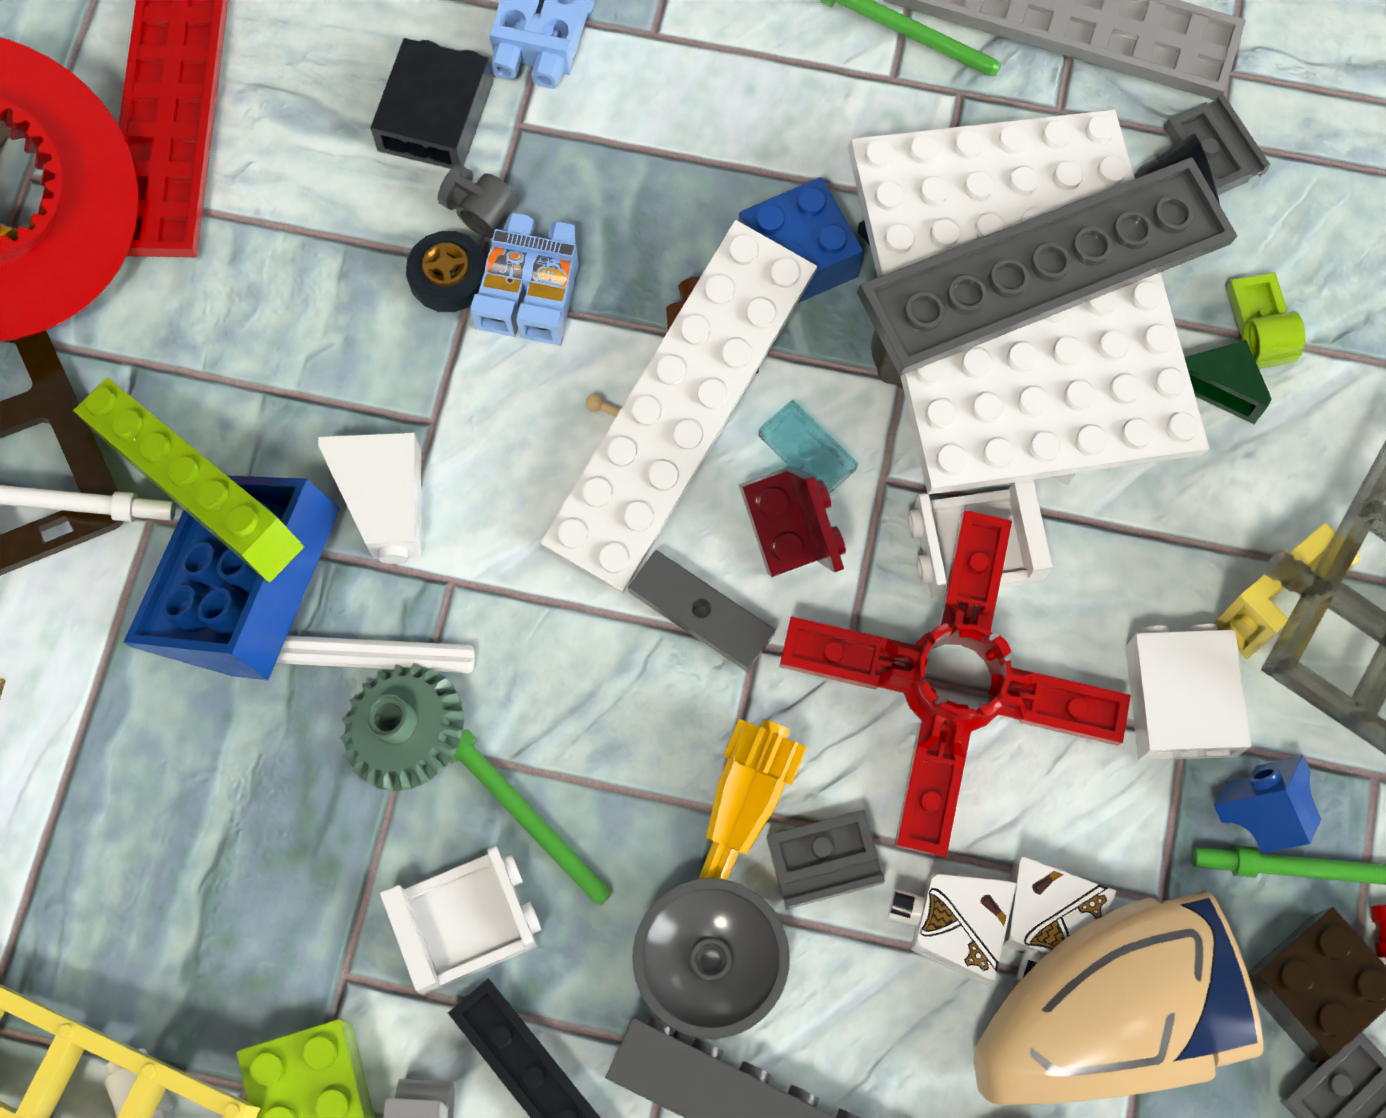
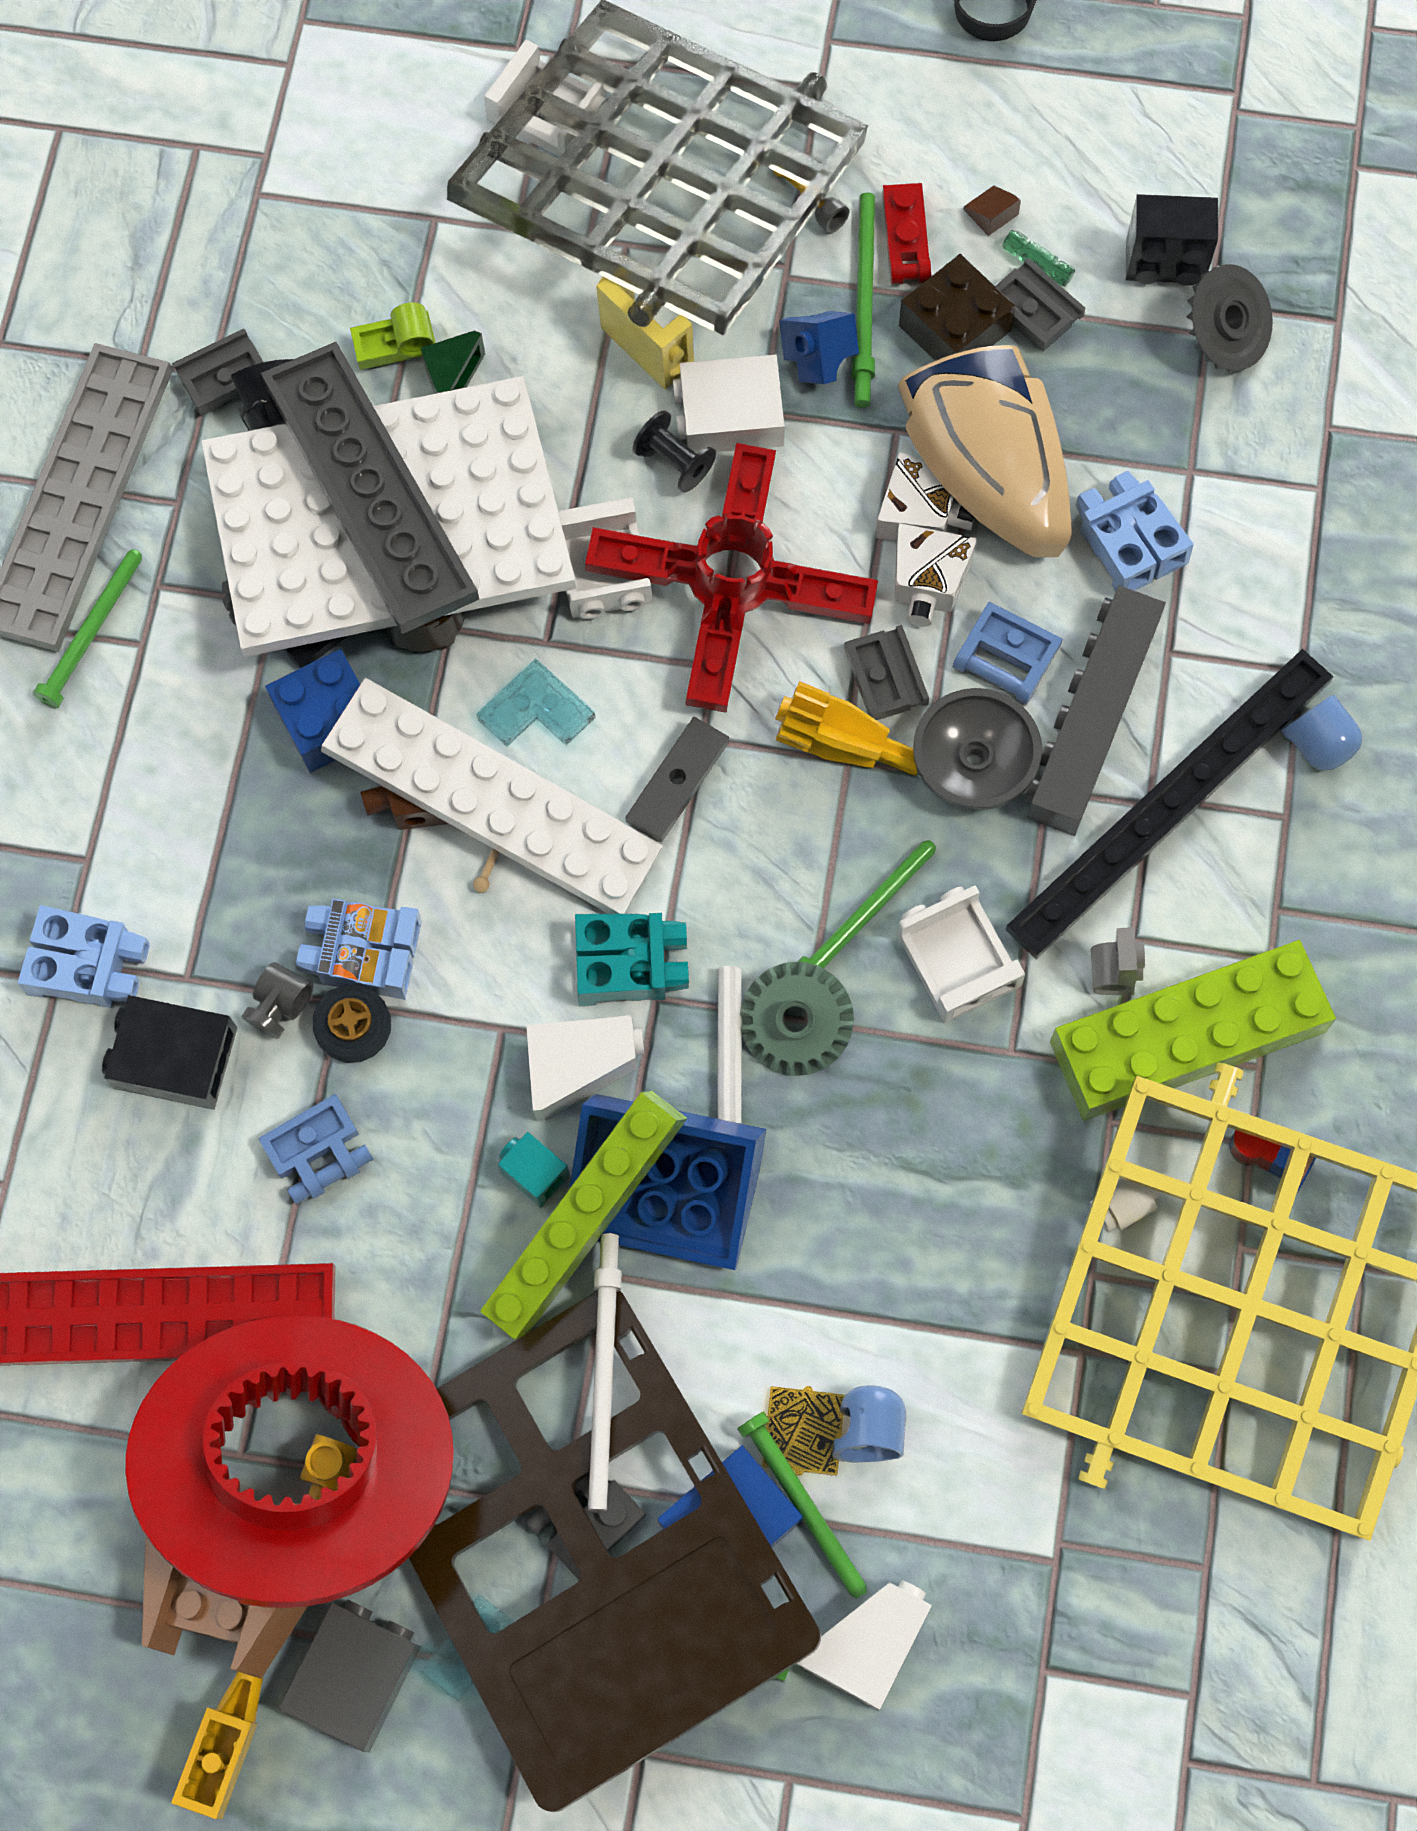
camera: 90 degrees left, 0 degrees up
dark red bracket [739,465,846,577] -> none
none -> medium blue plate [258,1094,374,1204]
none -> teal brick [498,1131,570,1208]
none -> teal hips [575,912,689,1007]
none -> black piece [632,410,716,493]
none -> medium blue plate [952,601,1063,705]

